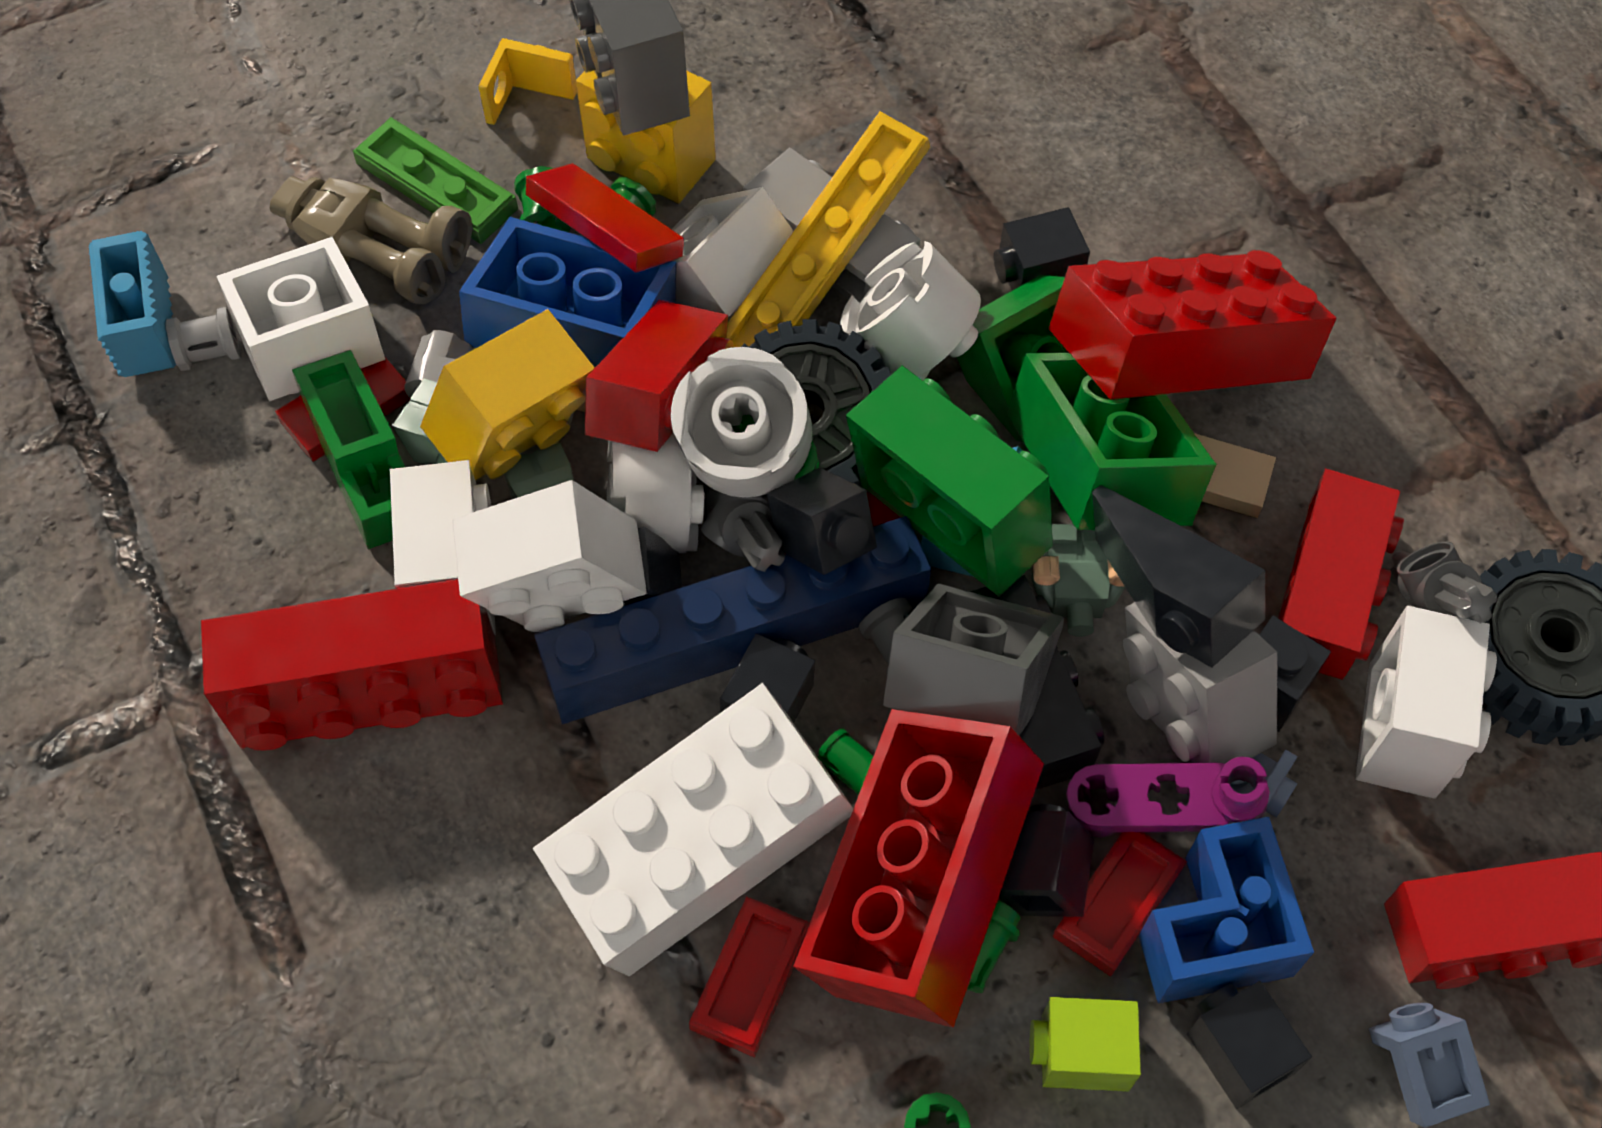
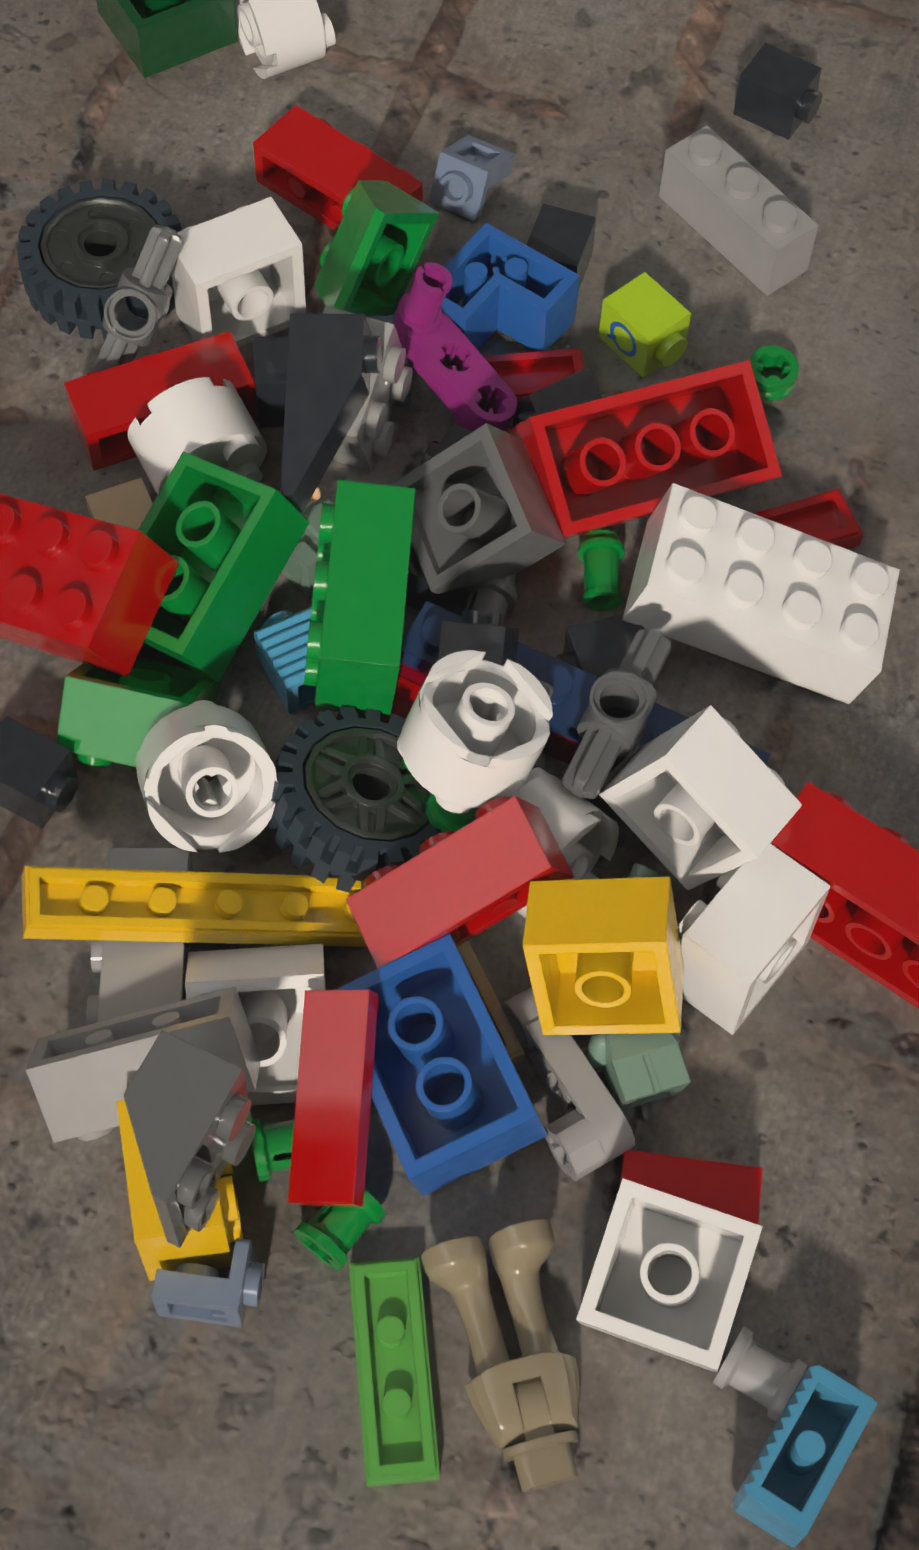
camera: 135 degrees left, 0 degrees up
green slope [292,350,405,550] -> none
yellow bracket [479,38,577,125] -> none
none -> light grey brick [26,986,261,1143]
none -> white brick [128,377,267,495]
none -> sand blue bracket [151,1238,265,1328]
none -> green slope [314,180,439,317]
none -> dark grey axle [562,628,671,799]

